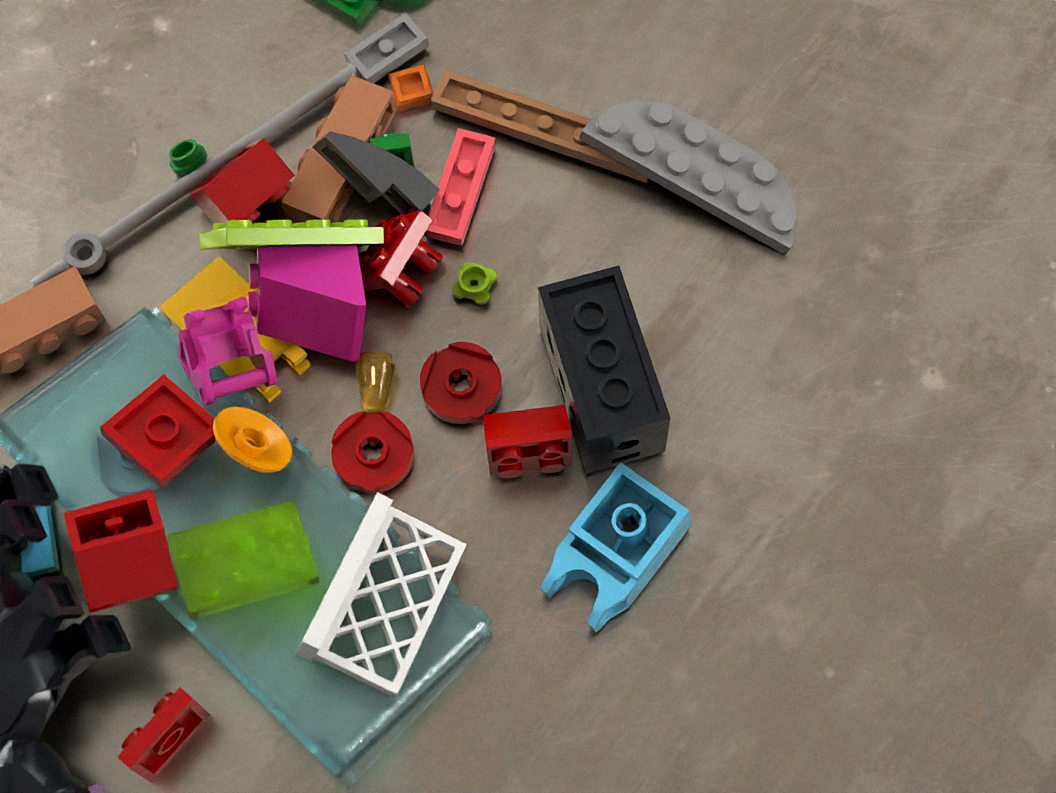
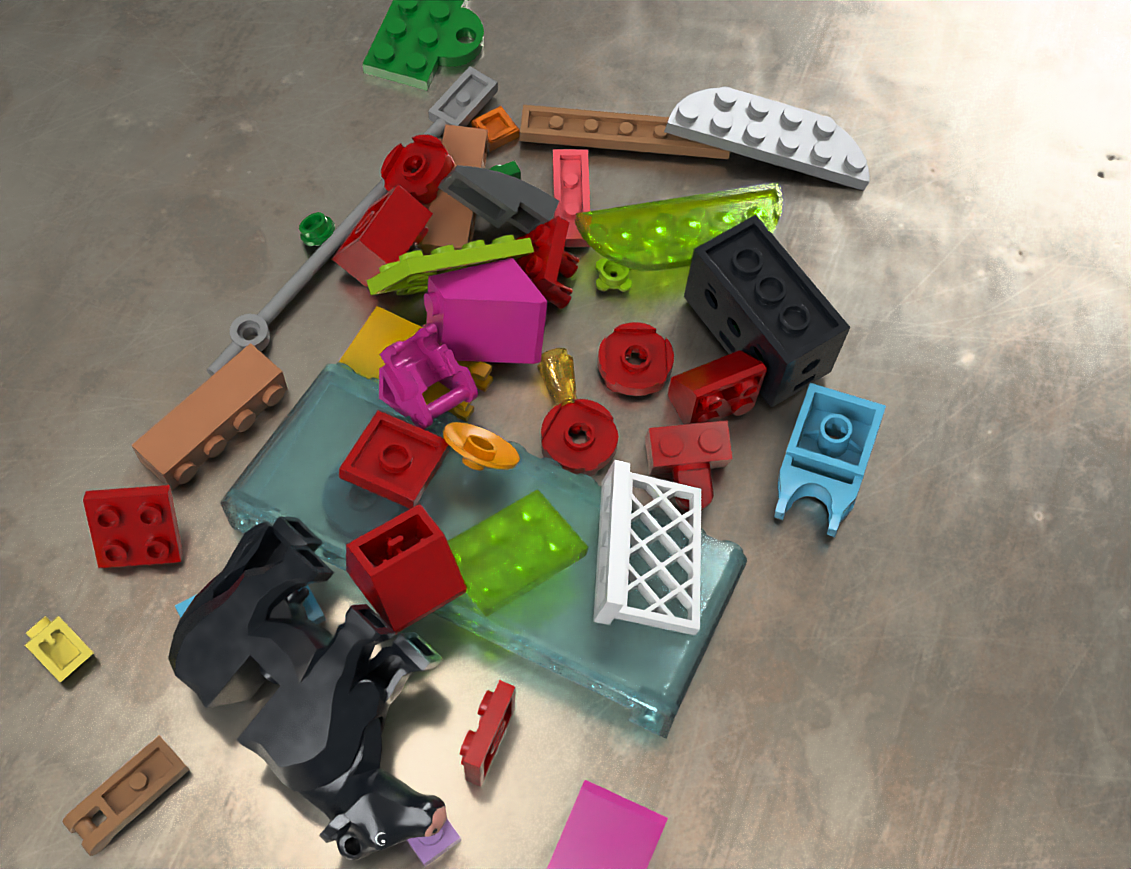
camera: 25 degrees left, 5 degrees down
none -> red plate [381,135,455,204]
none -> clear neon green plate [574,182,783,271]
none -> red brick [645,420,733,512]

